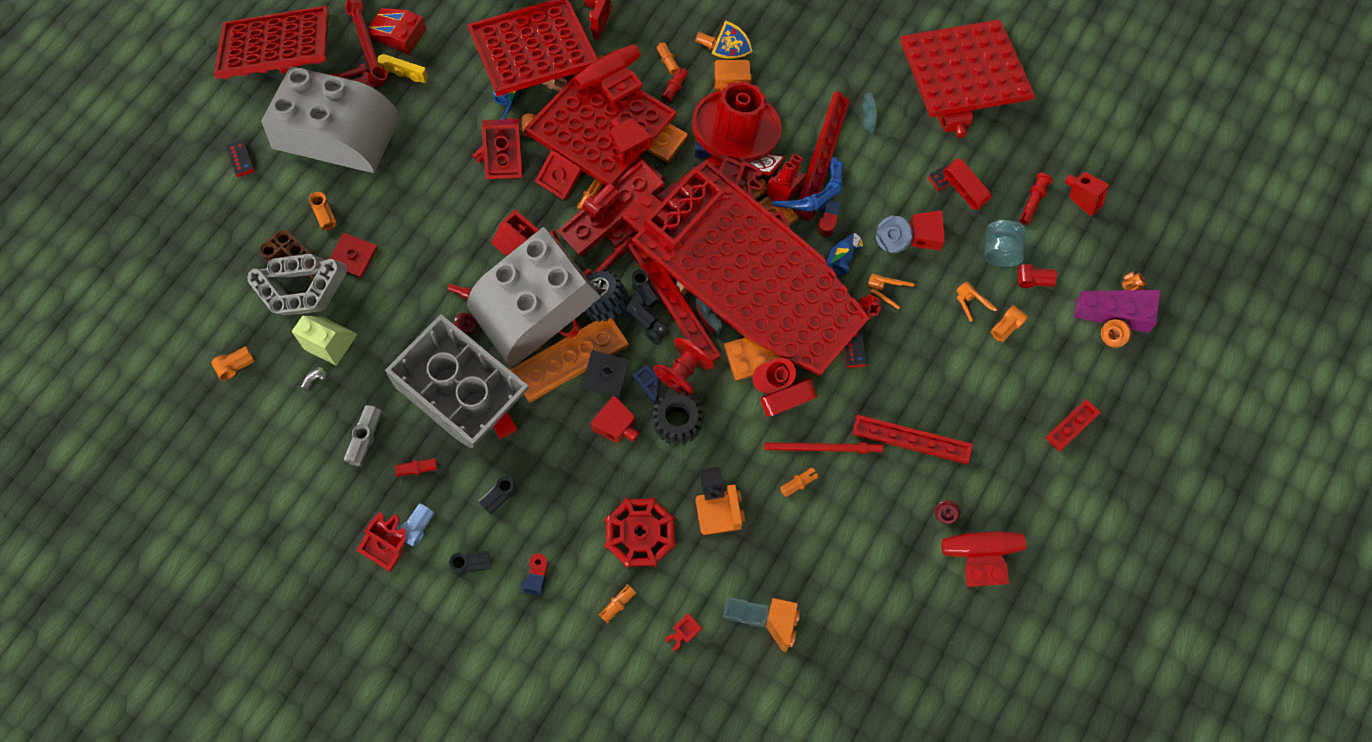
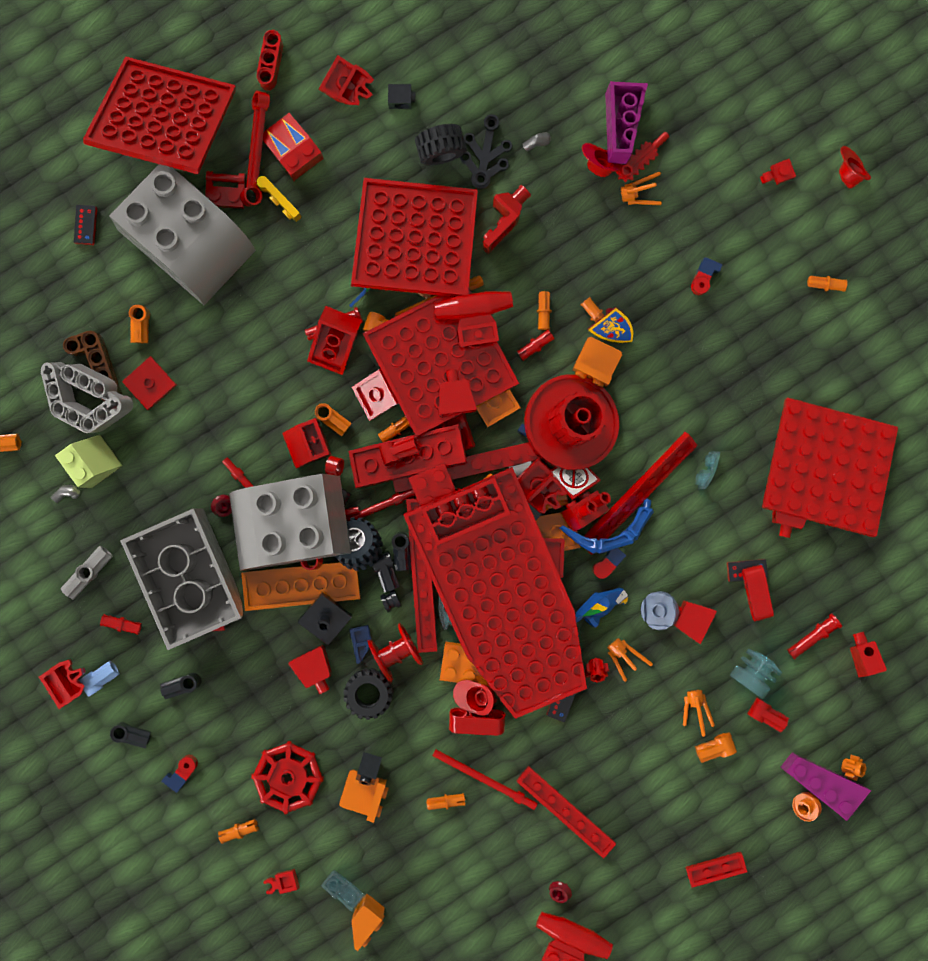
camera: 25 degrees right, 20 degrees up
none -> orange piece [315,403,352,436]

